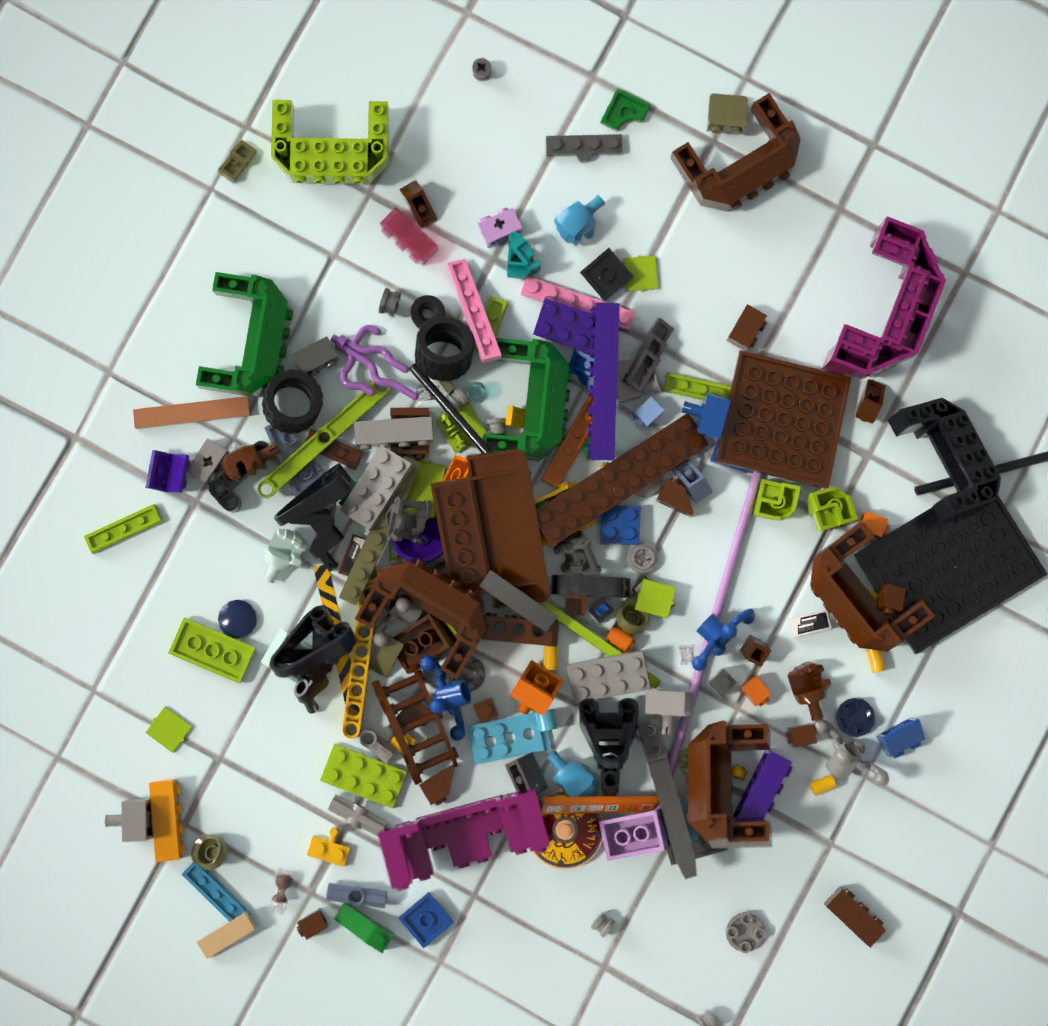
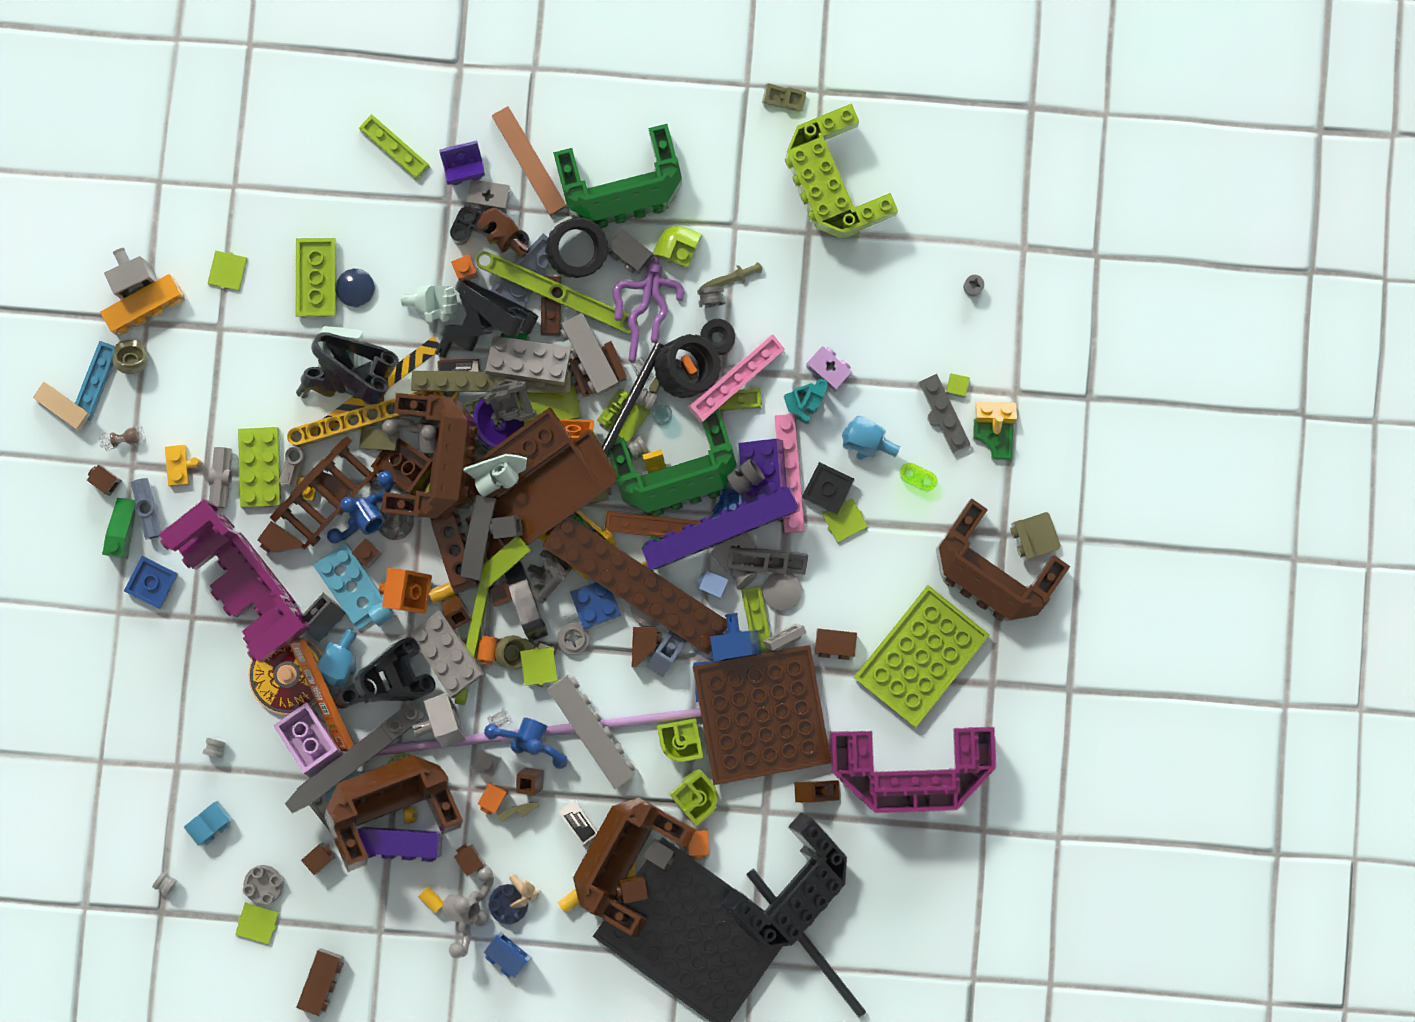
camera: 65 degrees right, 0 degrees up
clear pink brick [380,207,439,266] -> none
reddish brown slope [399,180,437,228] -> none
pearl dark grey piece [588,597,614,623] -> none
reddish brown piece [787,661,832,721] -> none
none -> dark azure brick [184,801,233,846]
none -> lime piece [235,902,279,945]
none -> reddish brown brick [301,843,335,875]
none -> reddish brown brick [441,594,472,630]
none -> orange brick [451,254,479,280]
none -> light aqua panel [464,454,527,497]
none -> lime tile [480,536,531,589]
none -> dark grey brick [490,515,523,539]
none -> olive slope [497,802,540,822]
none -> tan plant [509,874,541,908]
none -> light grey brick [548,674,636,789]
none -> dark grey brick [643,838,675,869]
none -> lime brick [653,225,703,269]
none -> orange tile [681,354,697,380]
none -> olive sword [699,262,762,289]
none -> dark grey wheel [727,459,765,496]
none -> light grey dish [762,572,802,611]
none -> light grey plate [763,624,807,651]
none -> lime plate [853,585,990,728]
none -> clear neon green plate [899,463,937,492]
none -> lime tile [946,373,970,397]
none -> yellow plate [976,401,1017,434]

